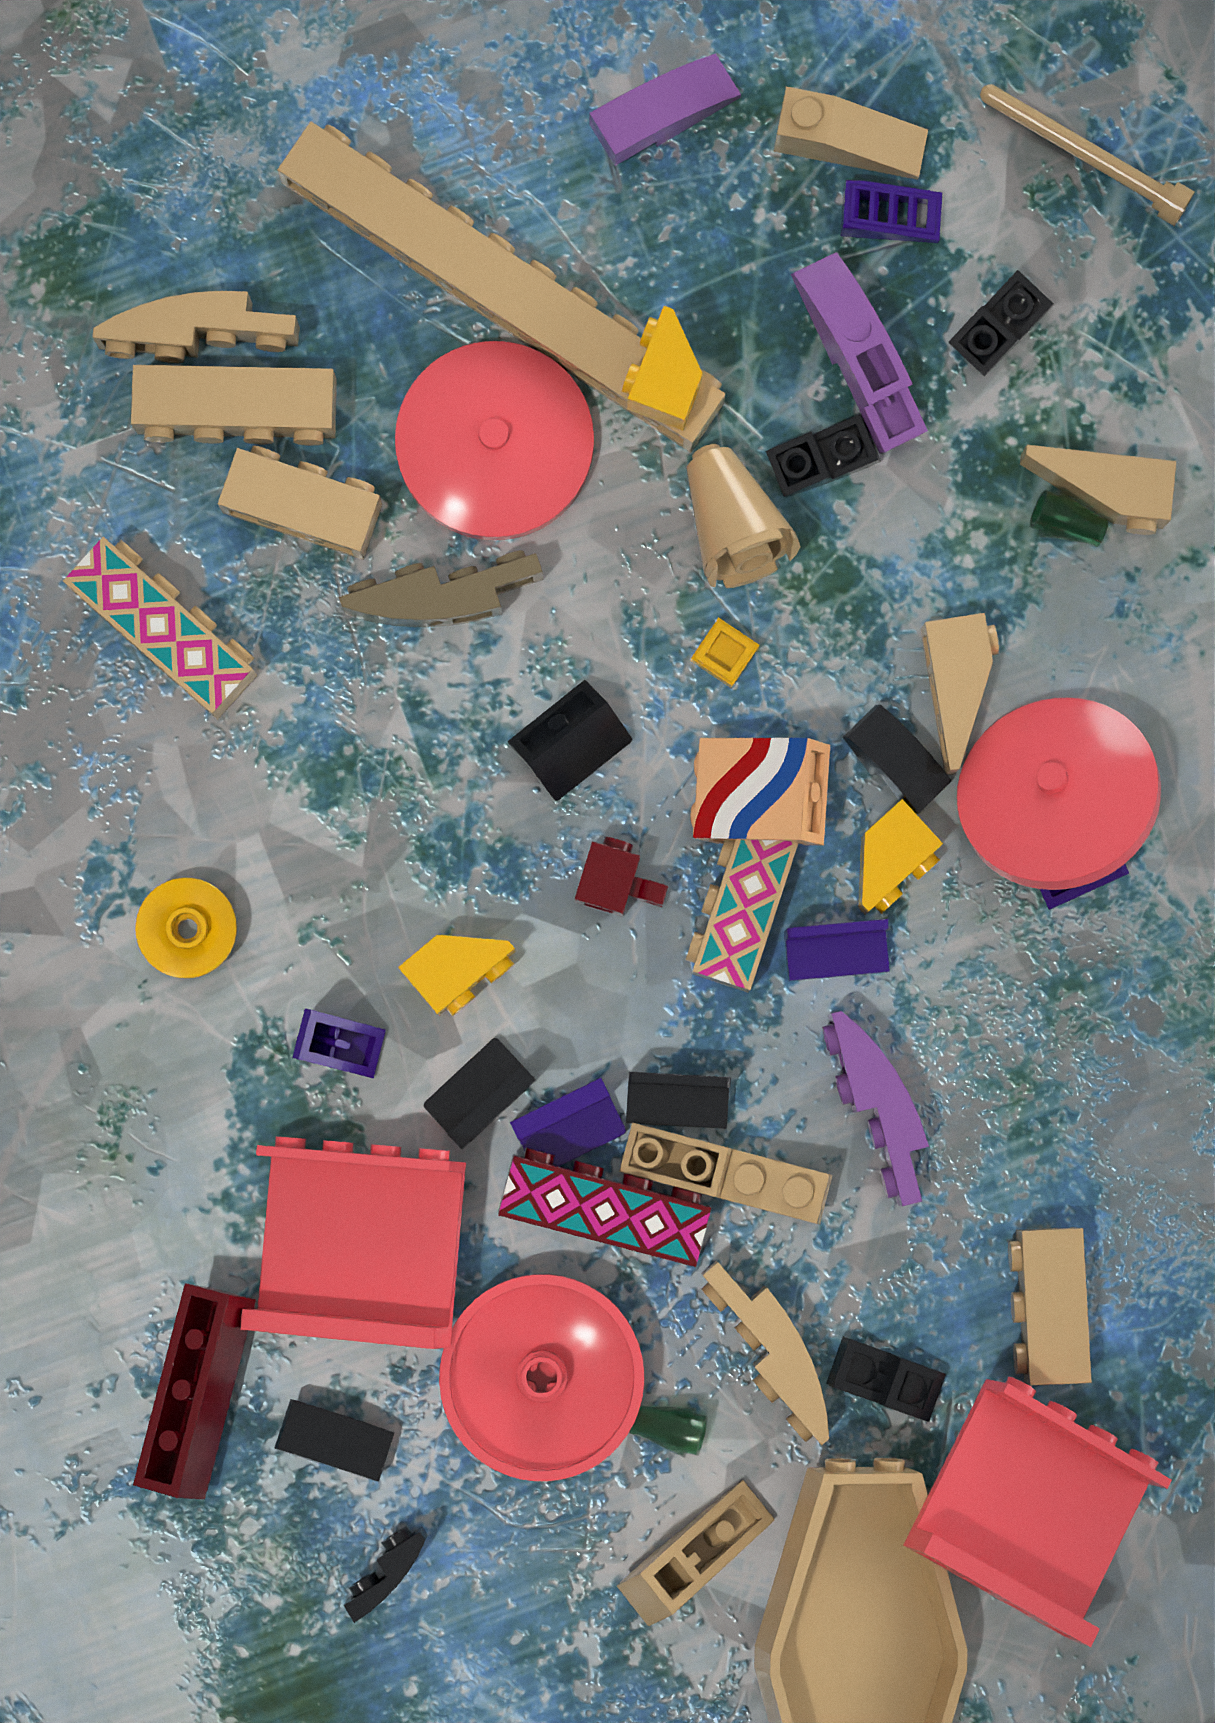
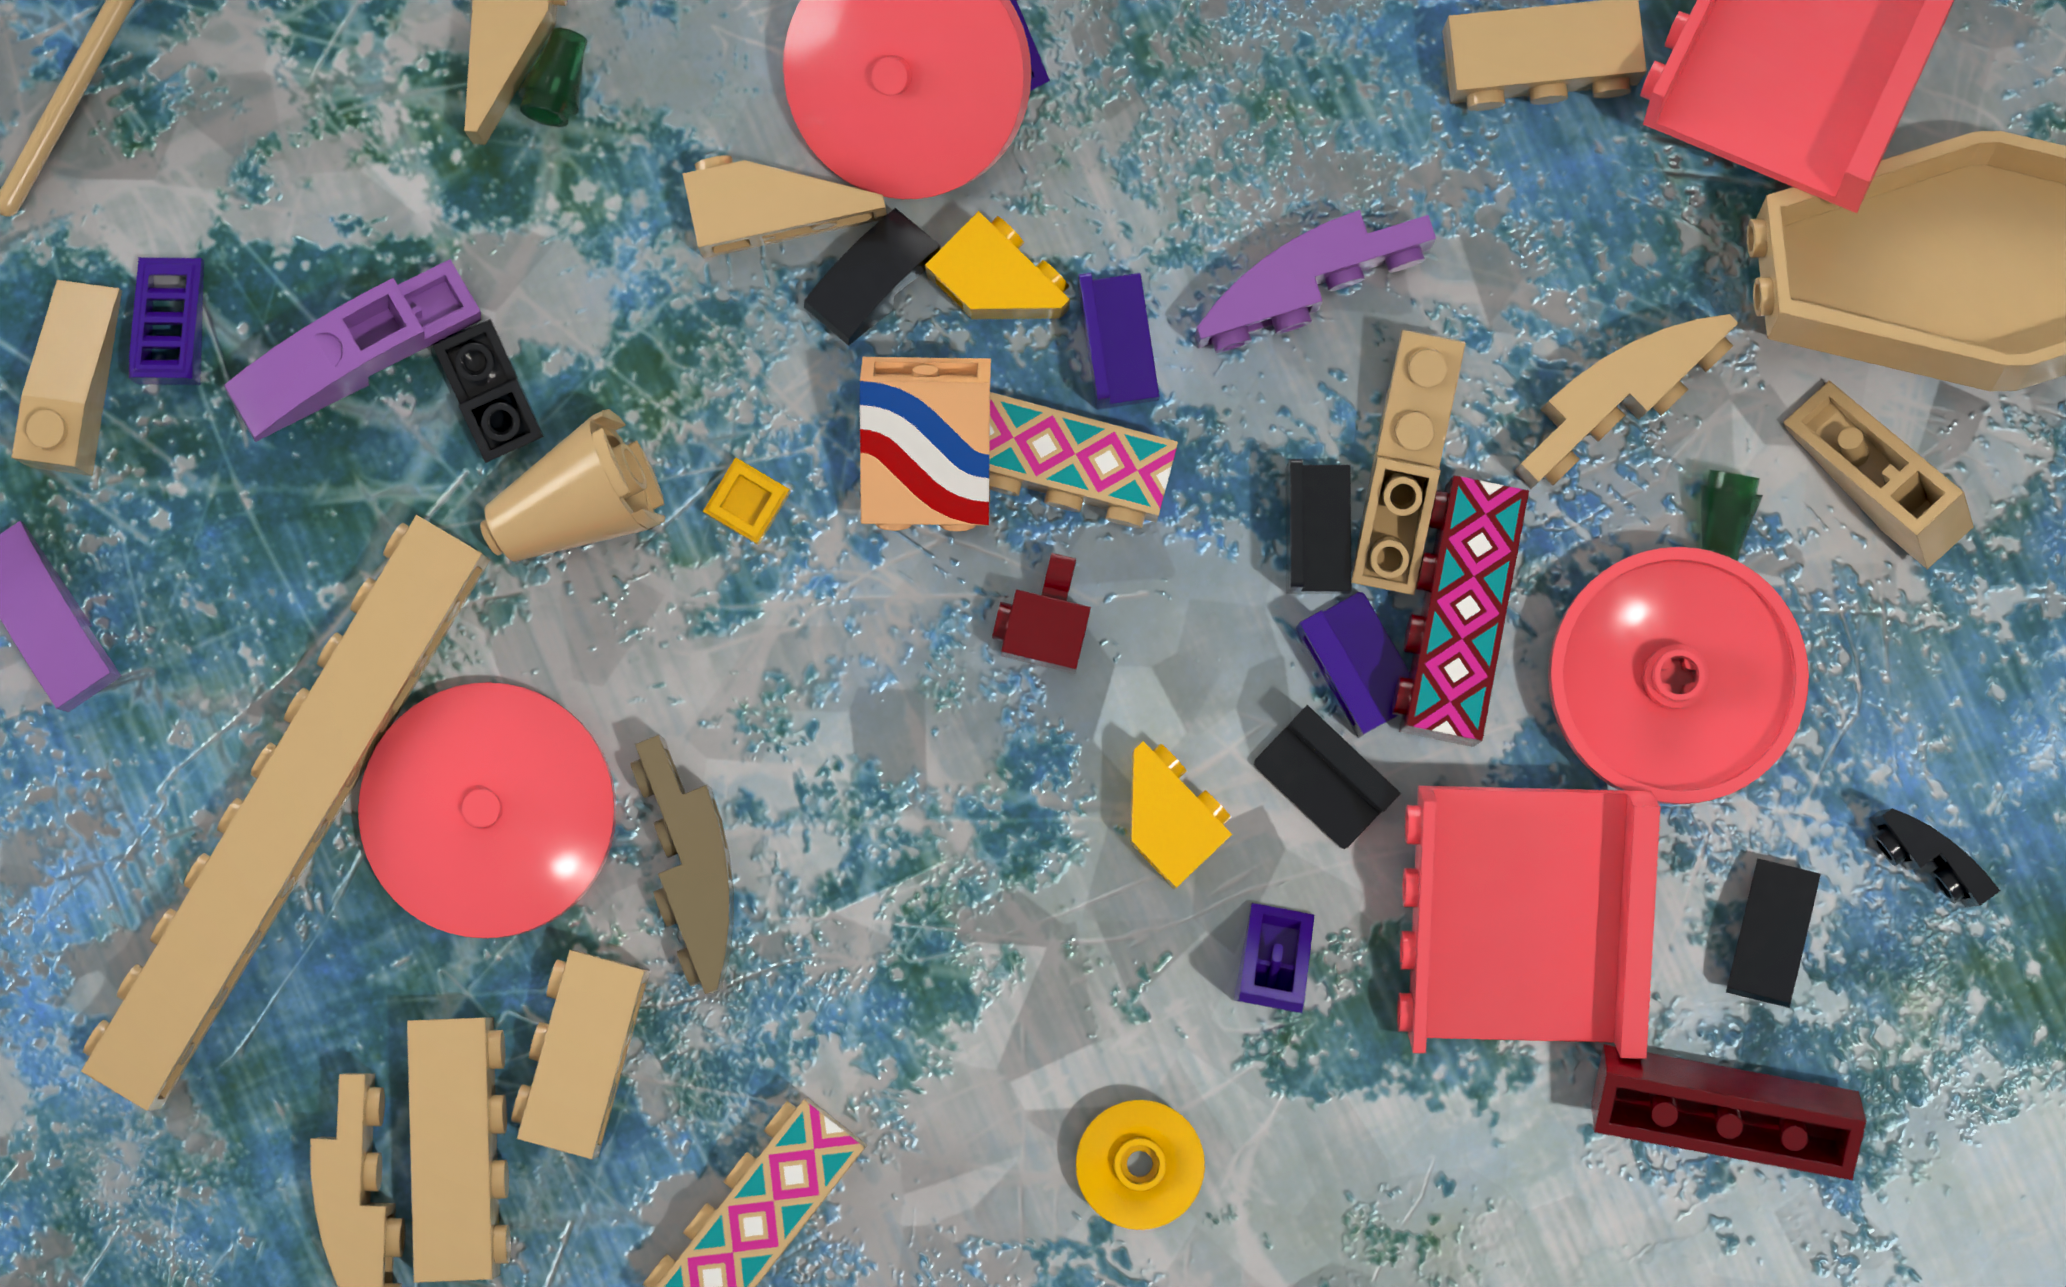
camera: 90 degrees left, 0 degrees up
black panel [507,680,632,801] -> none
yellow slope [621,306,703,430] -> none
black slope [826,1336,946,1422] -> none
black slope [948,270,1054,377] -> none

